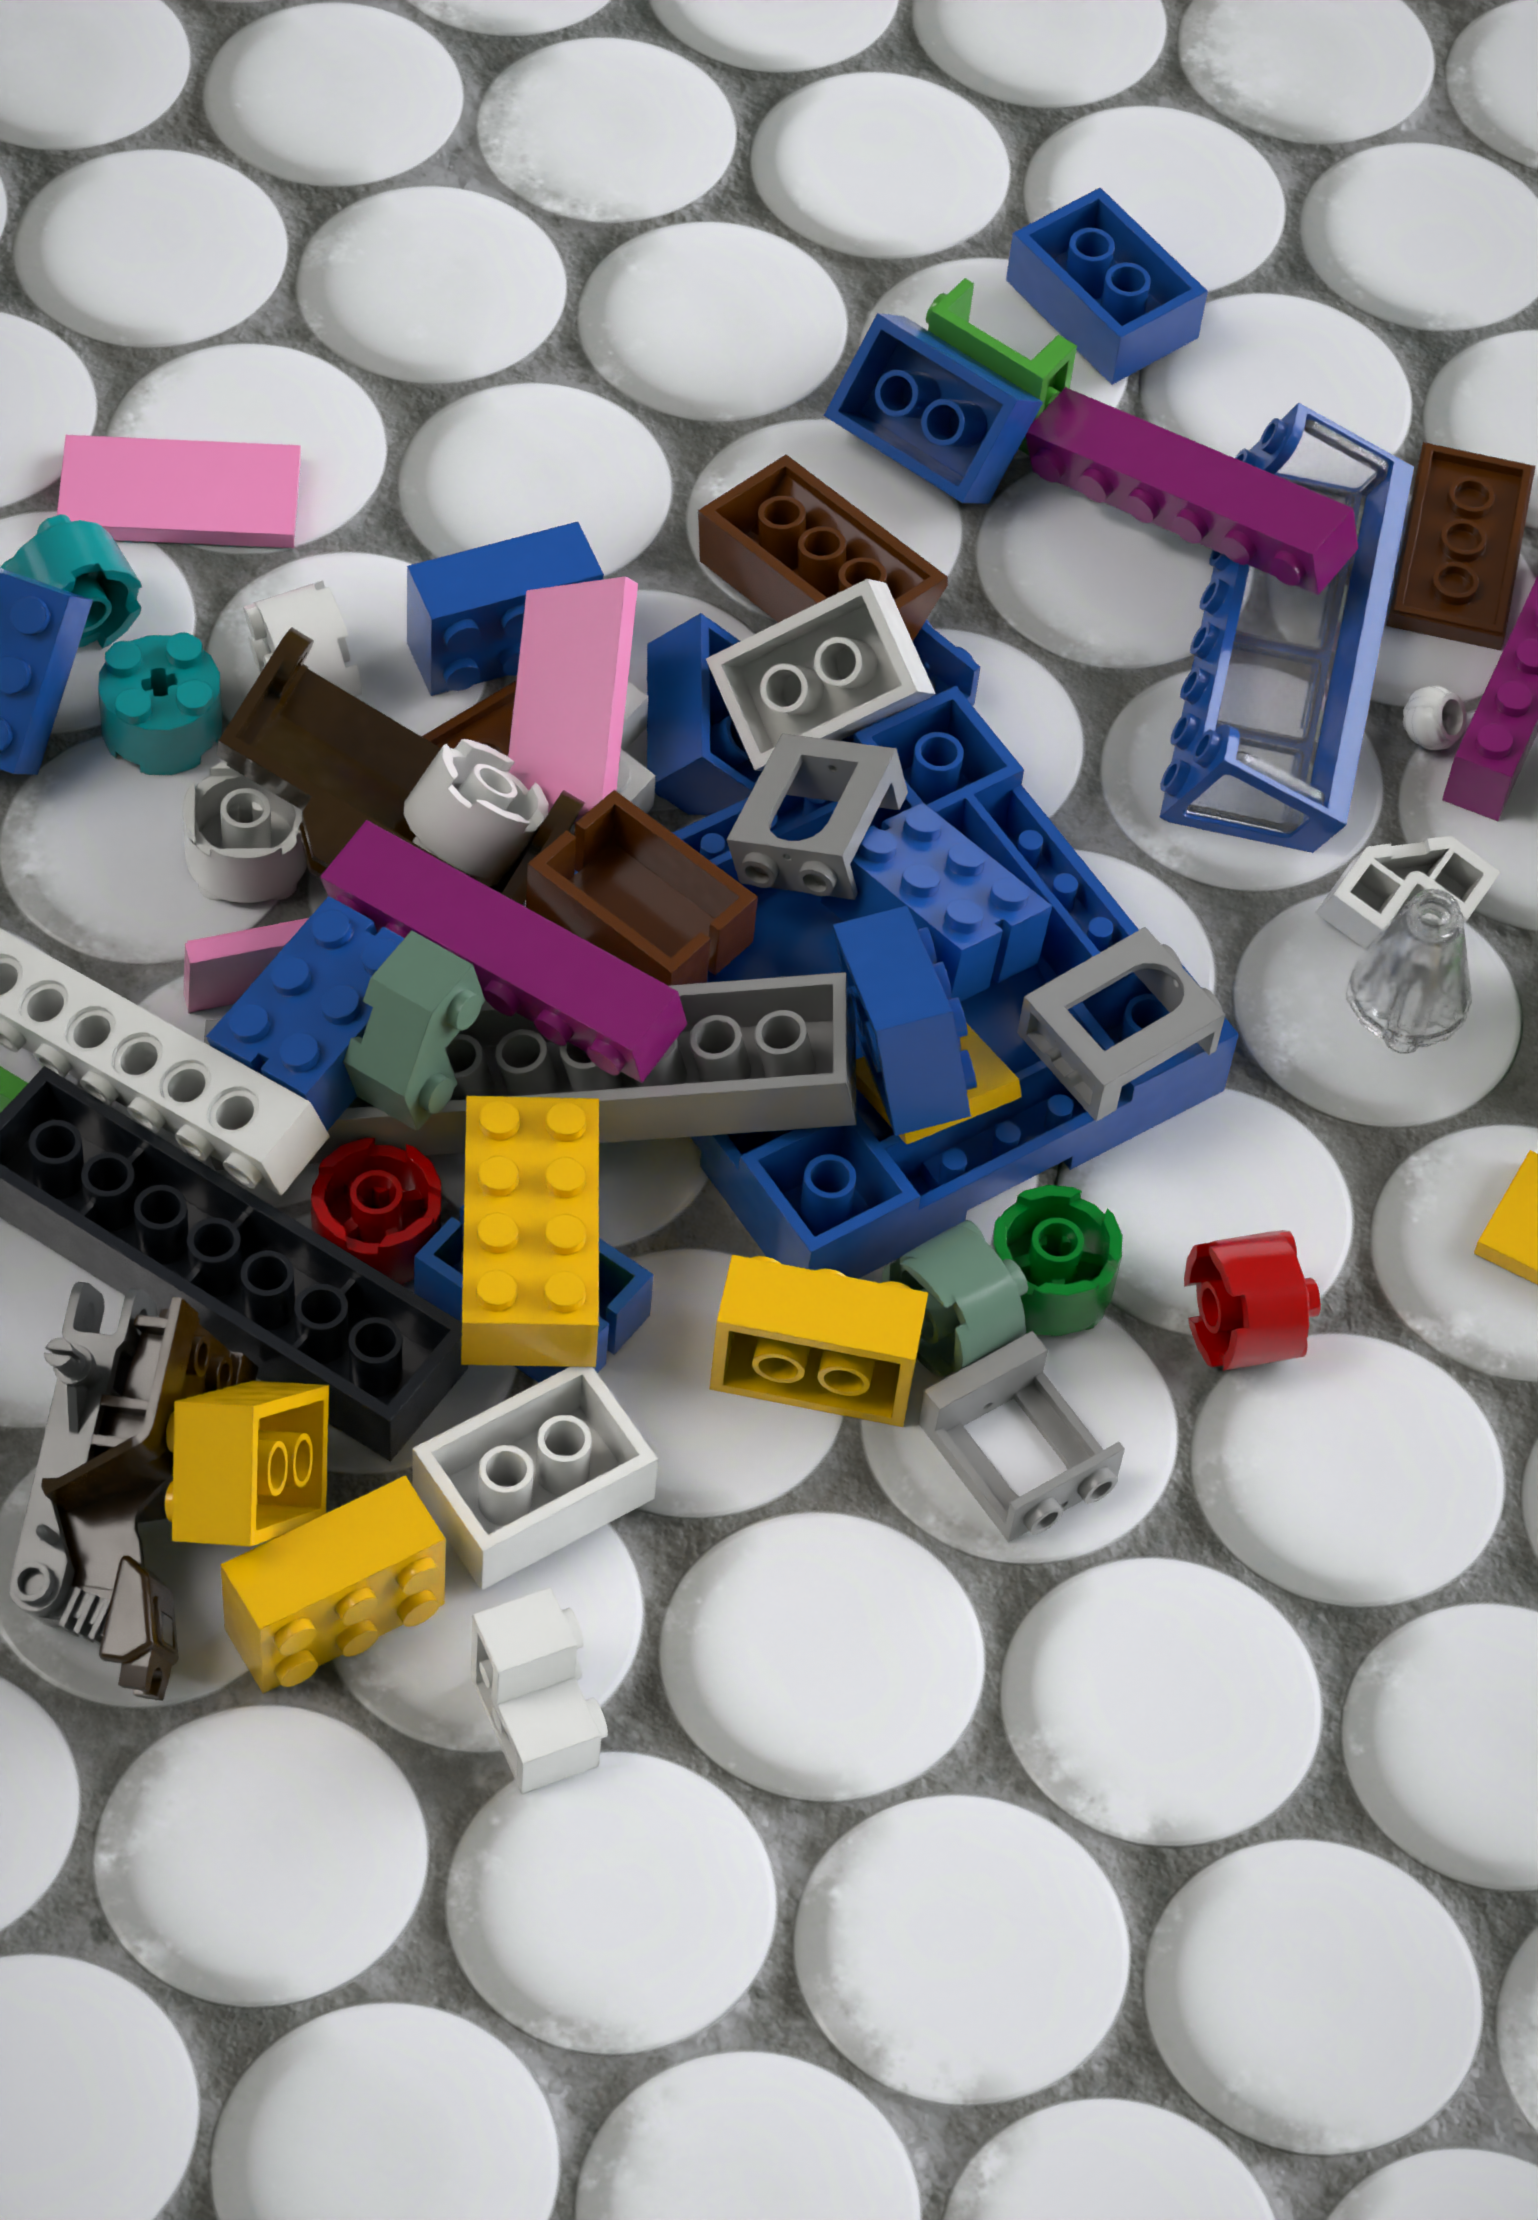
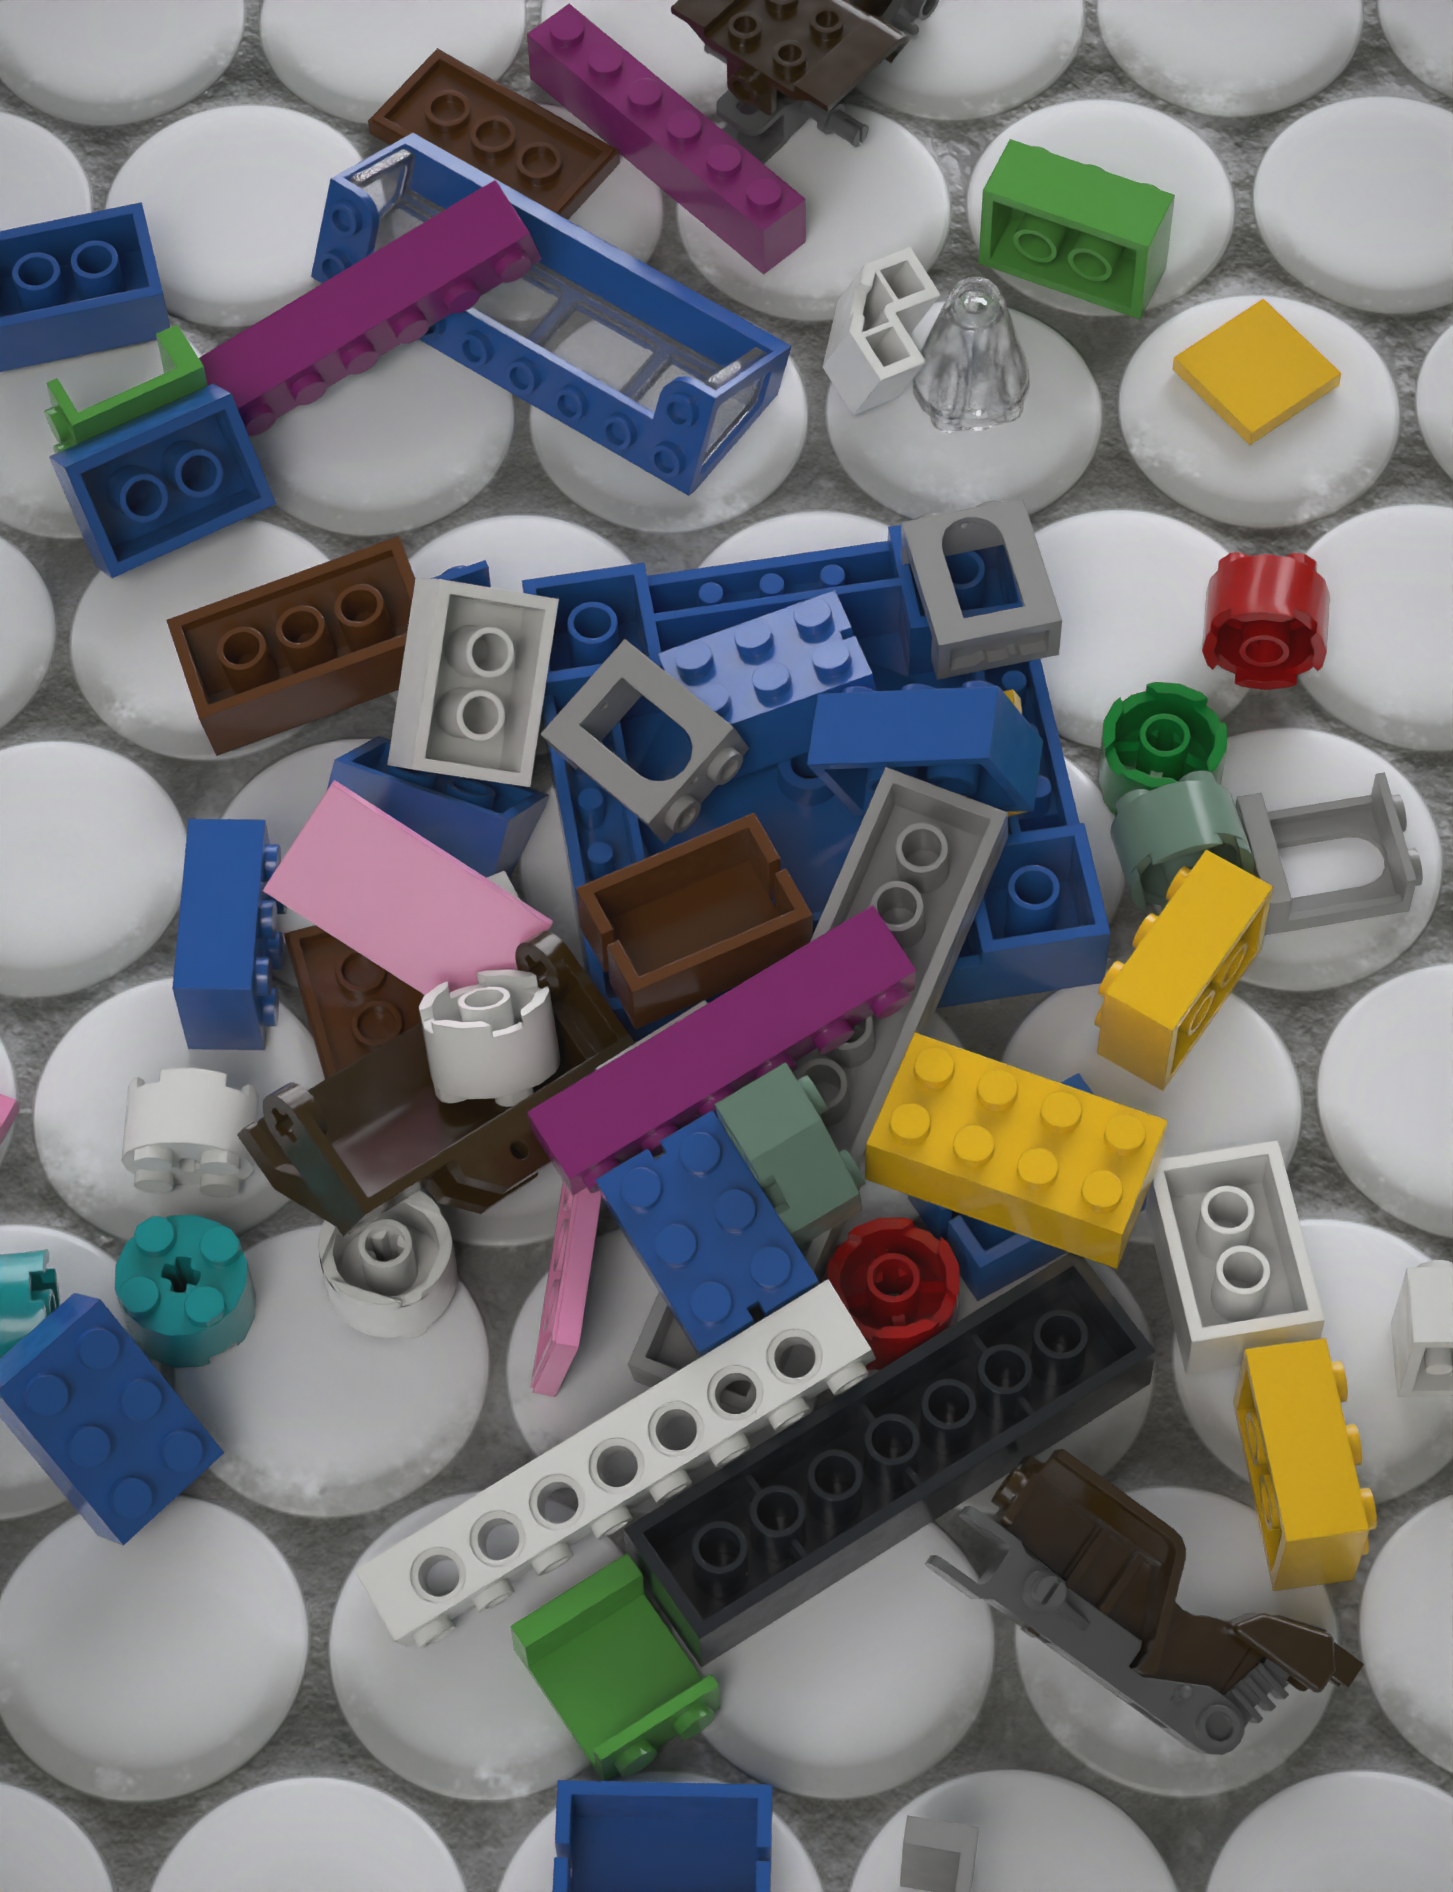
camera: 60 degrees left, 5 degrees up
yellow brick [165,1381,329,1547] -> none
white piece [1403,686,1466,750] -> none

